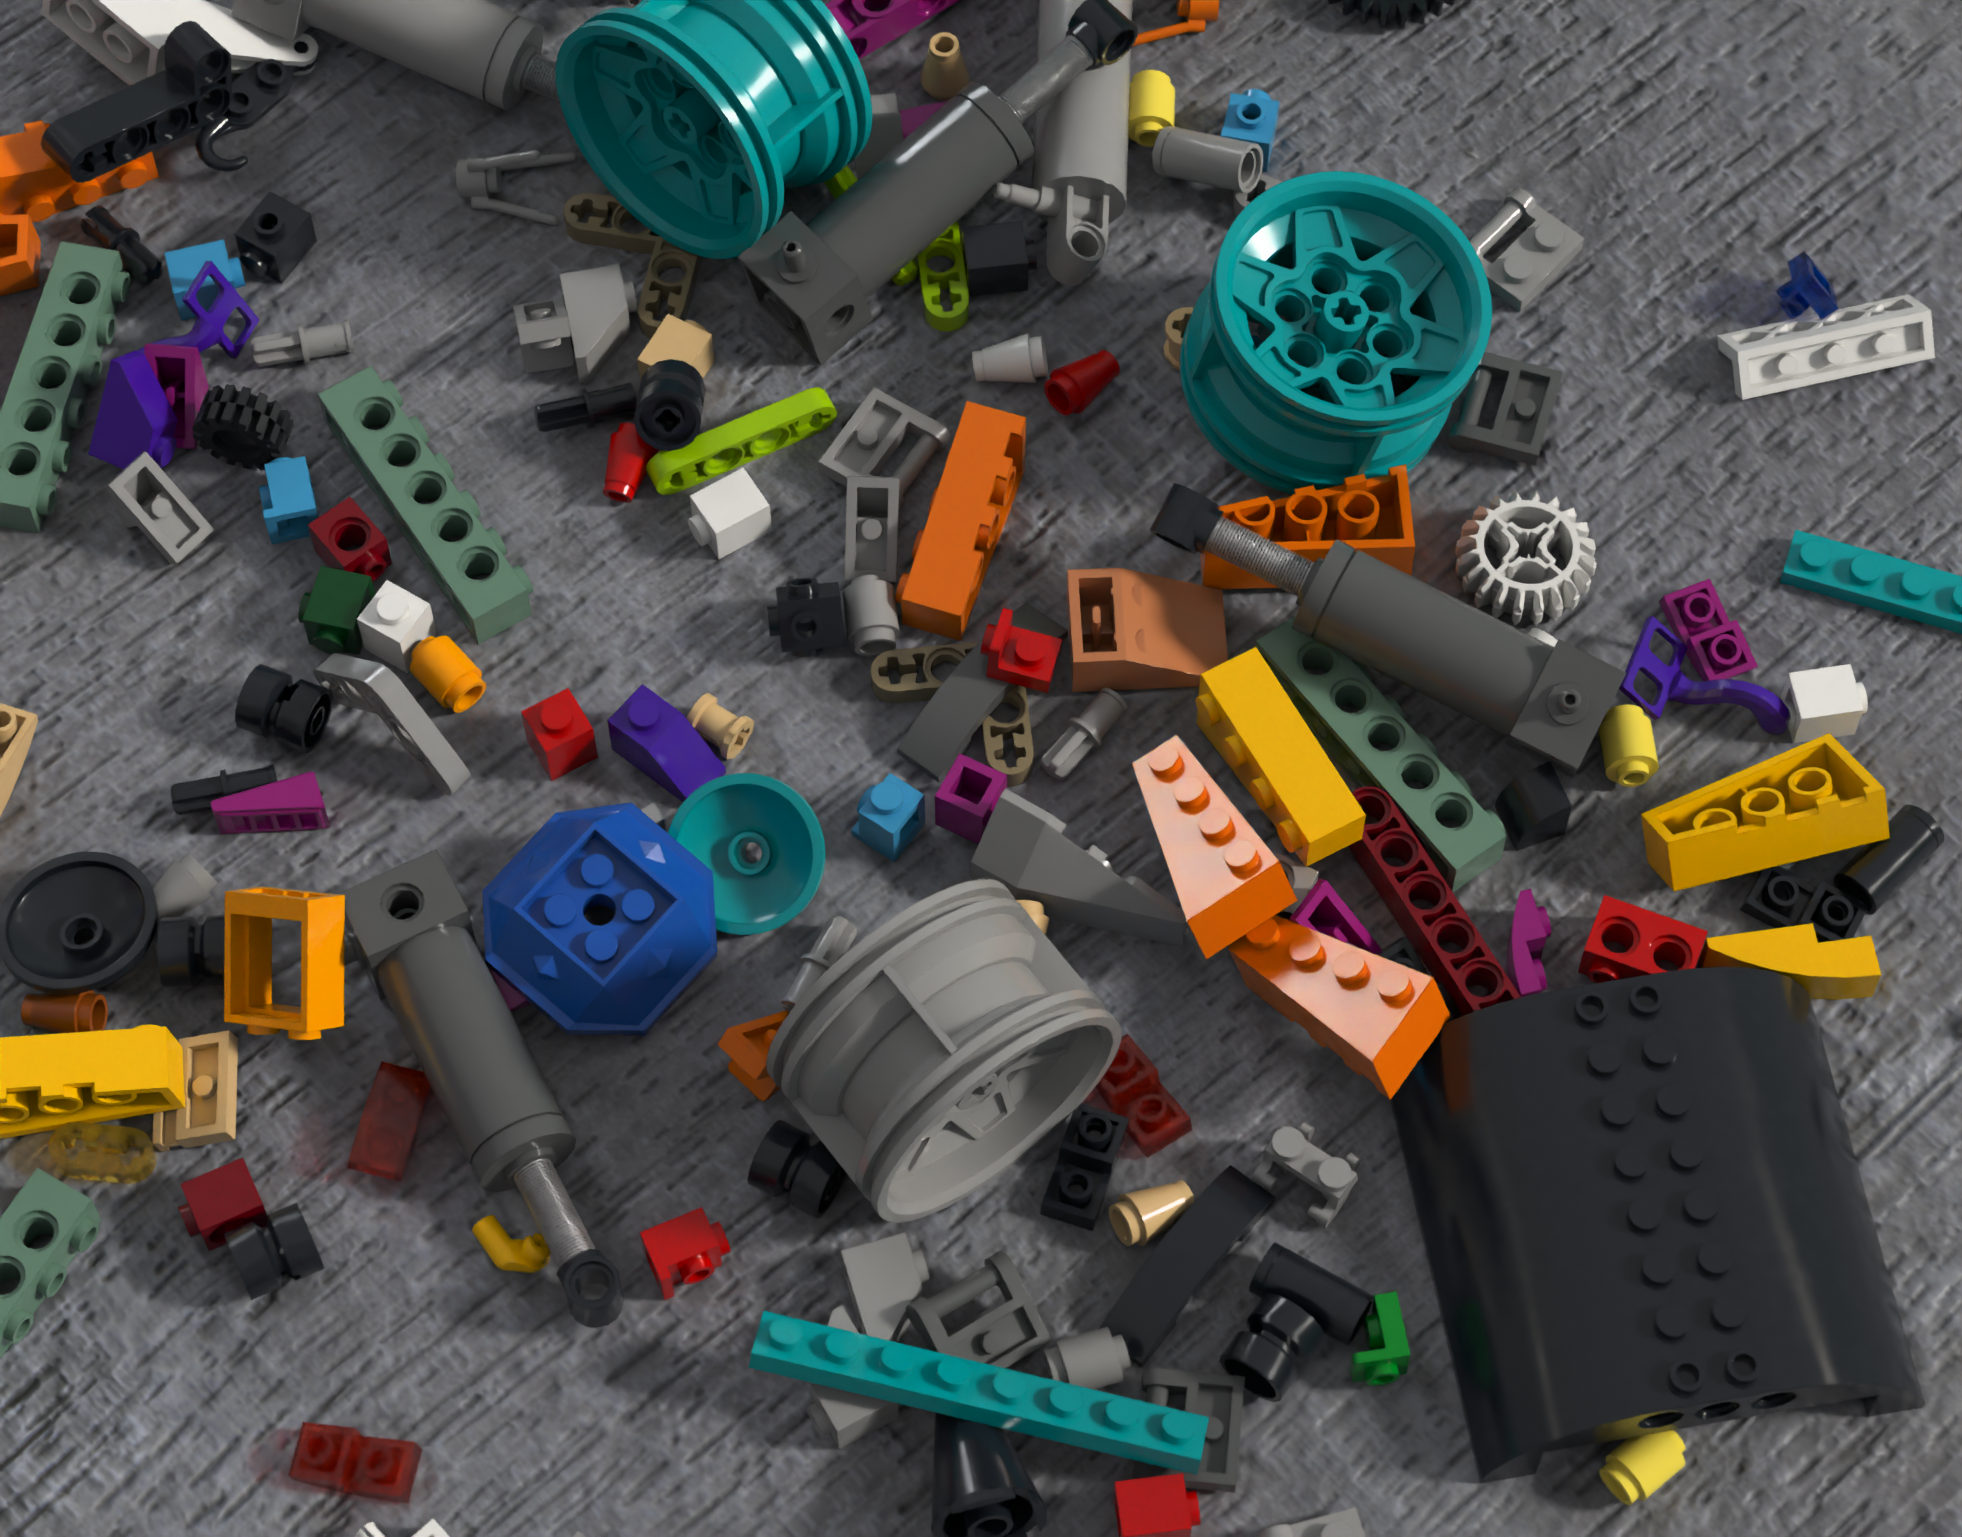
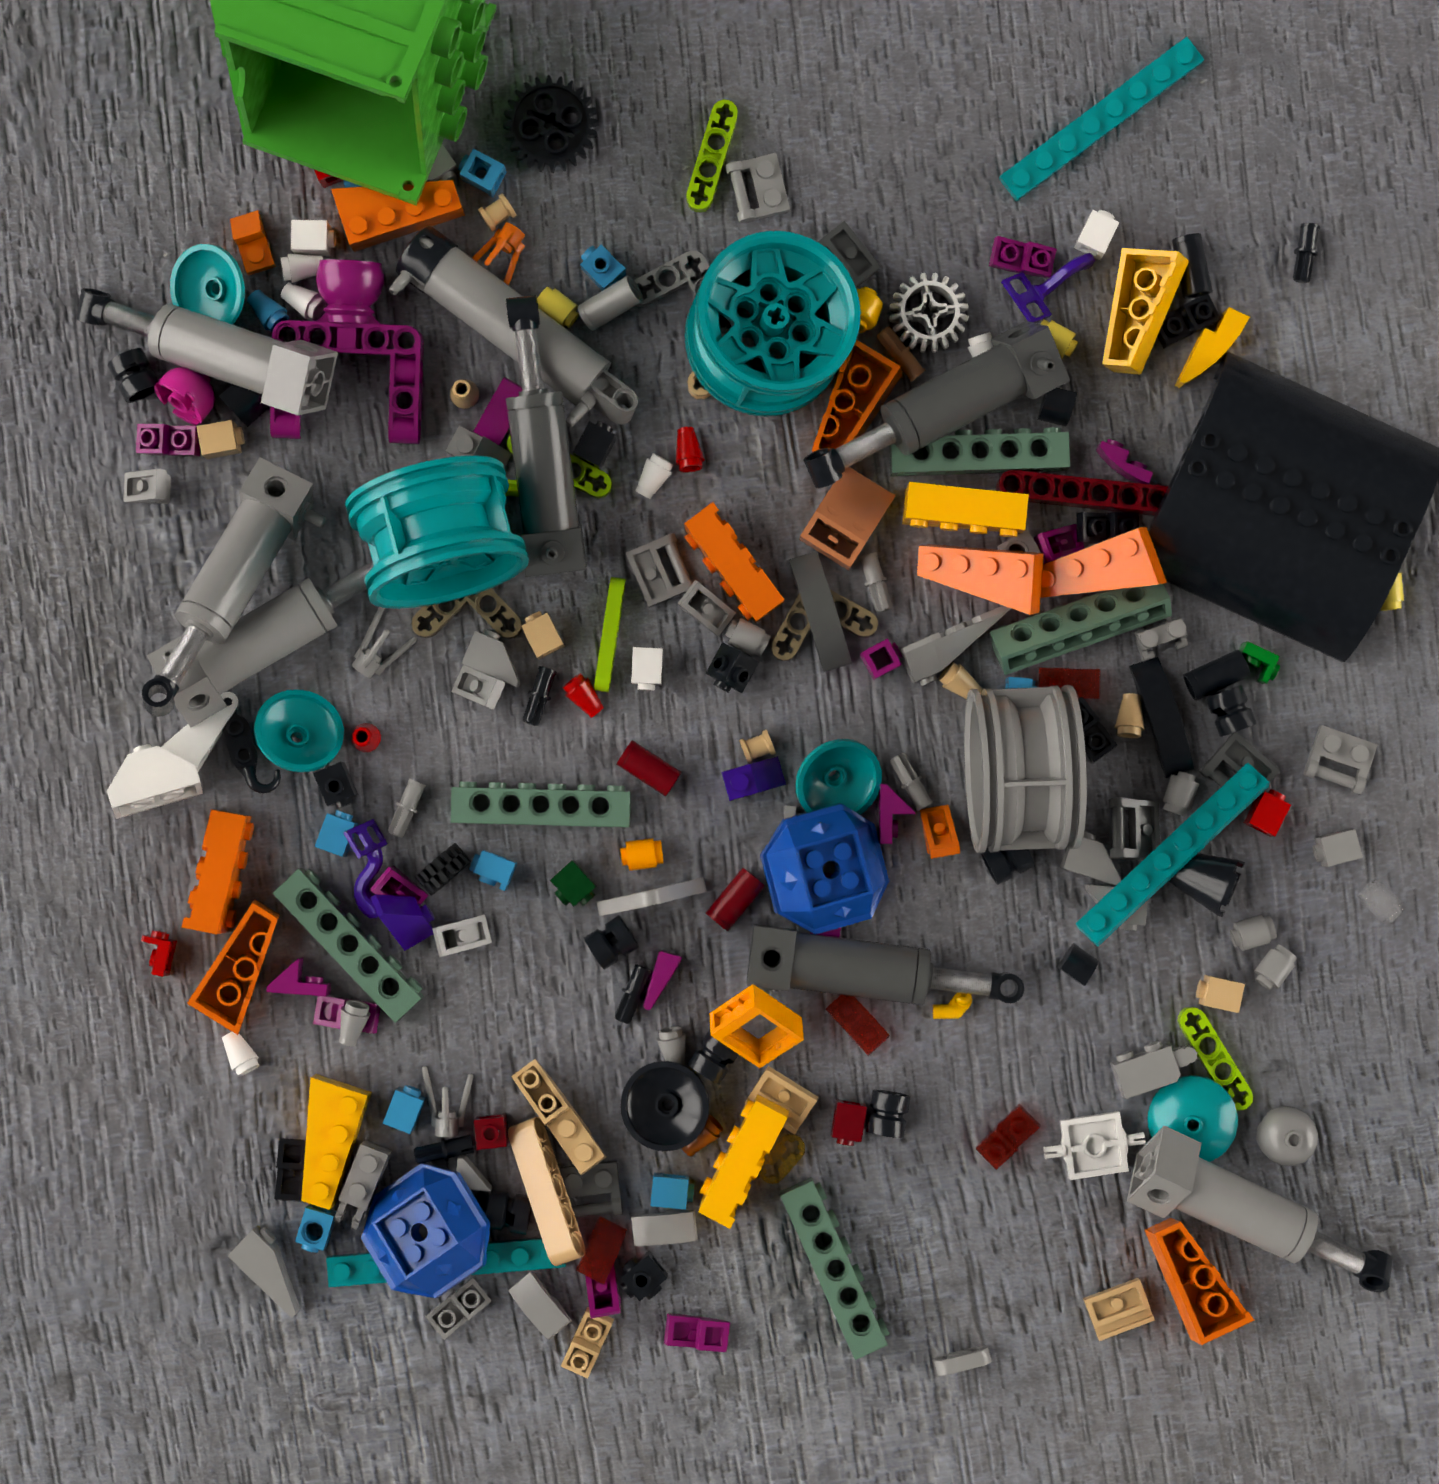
camera: 55 degrees left, 25 degrees up
black beam [41,21,232,183] -> none
black axle [80,206,163,284] -> none
dark red brick [308,497,392,582] -> none
white brick [357,580,437,673] -> none
red brick [521,688,598,781] -> none
black wheel [634,359,705,451] -> none
red brick [640,1207,731,1300] -> none
dark azure brick [851,773,925,862] -> none
red bracket [980,608,1063,693] -> none
red brick [1578,895,1708,983] -> none
white fence [1717,294,1935,400] -> none
clear blue tile [1777,251,1839,320] -> none
none -> teal dish [254,690,344,772]
none -> red cone [351,723,381,752]
none -> dark red pin [616,740,682,797]
none -> lime beam [686,99,738,213]
none -> dark red pin [705,868,765,932]
none -> yellow head [857,287,883,333]
none -> medium nougat axle [877,327,926,382]
none -> magenta slope [879,784,916,844]
none -> sand green brick [990,584,1172,675]
none -> black brick [1056,943,1099,986]

